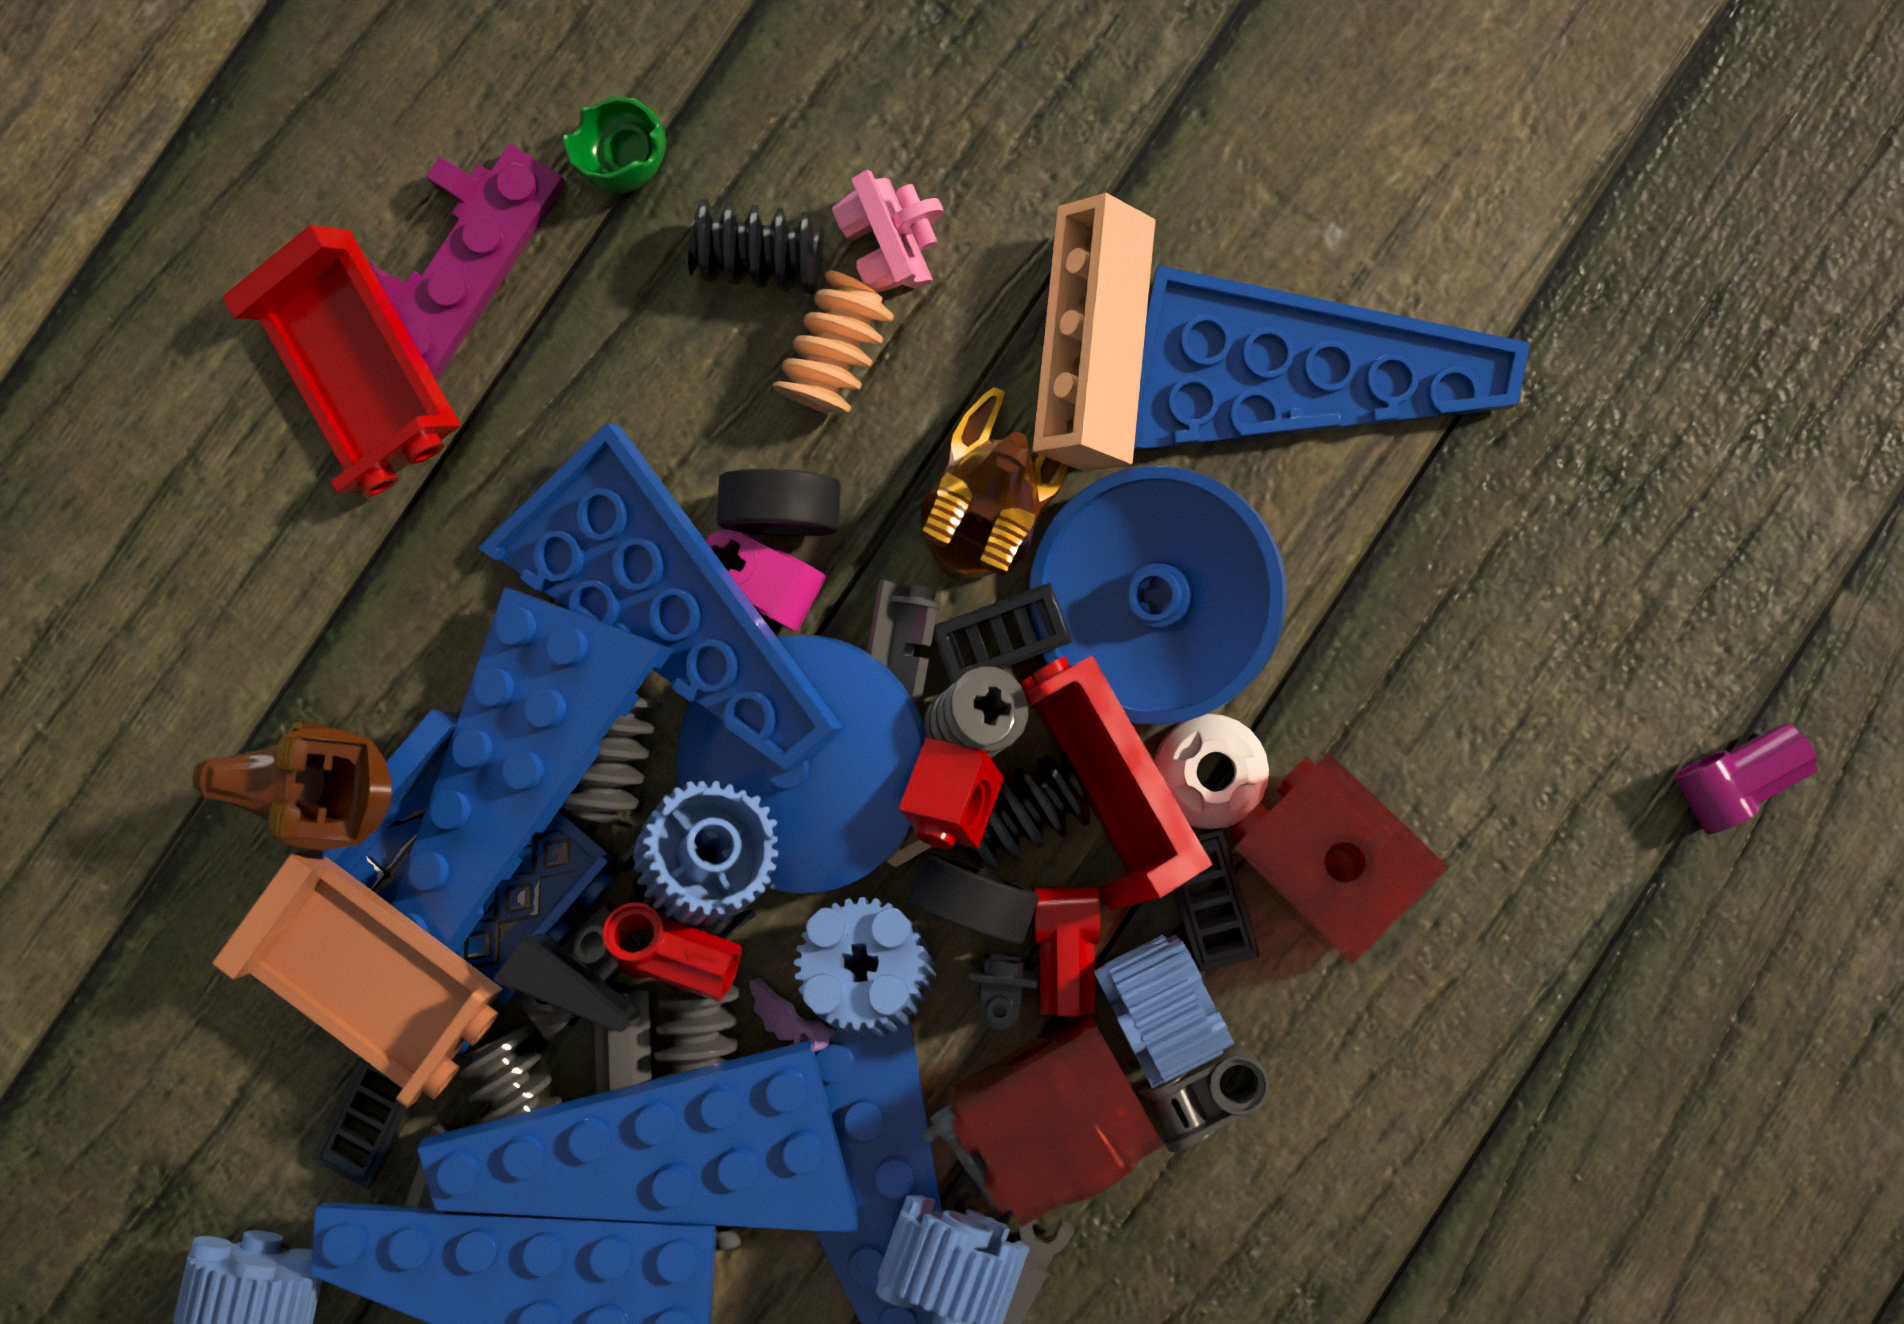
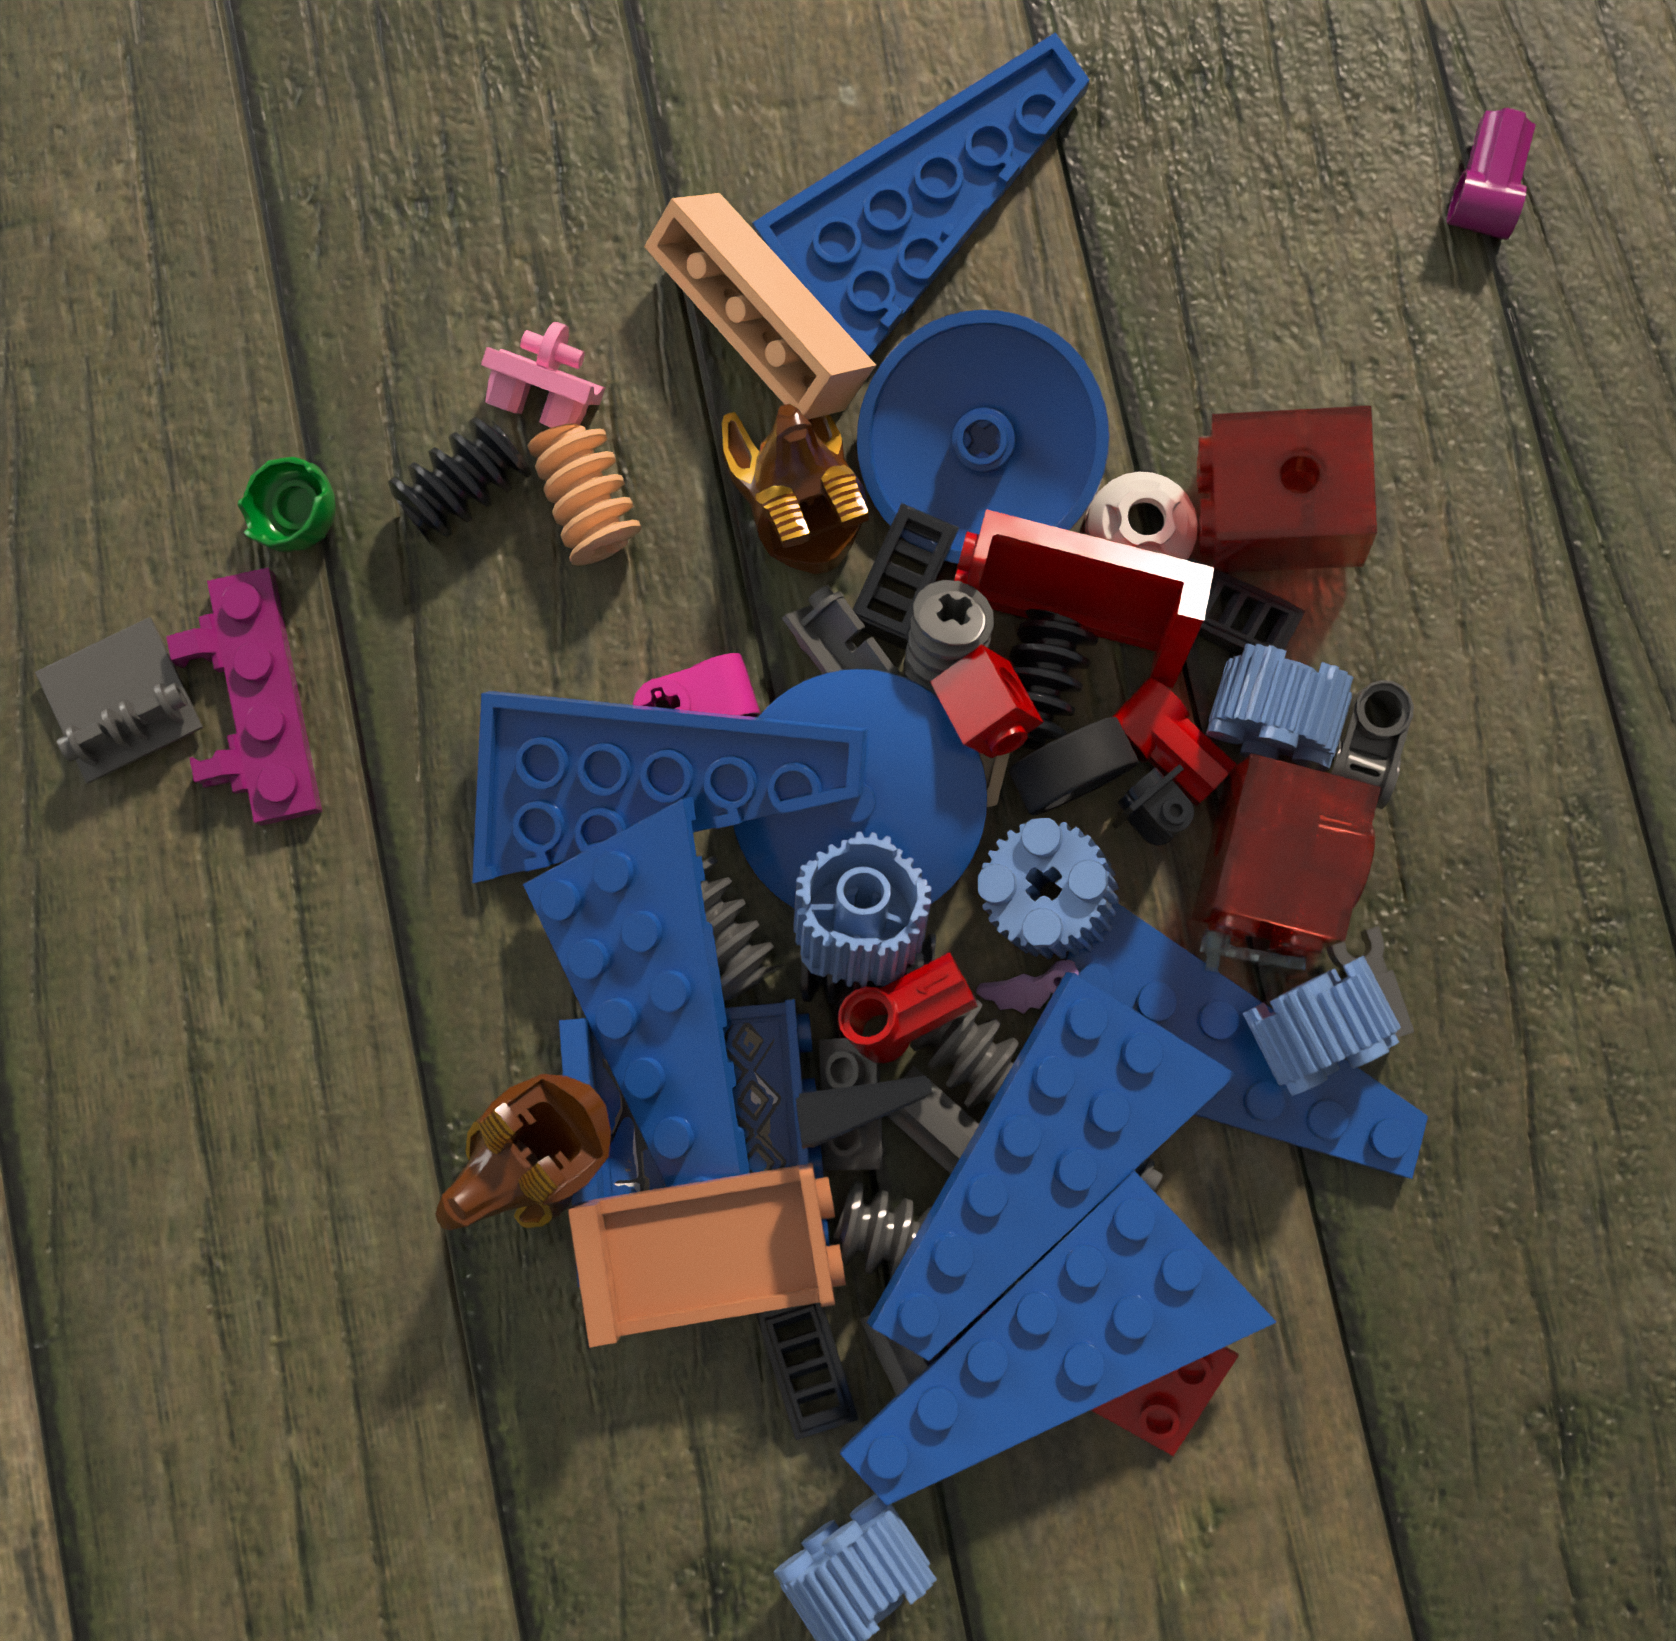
camera: 50 degrees left, 5 degrees down
red panel [222,225,461,497] -> none
black tyre [717,468,841,537] -> none
none -> dark grey hinge [35,617,203,784]

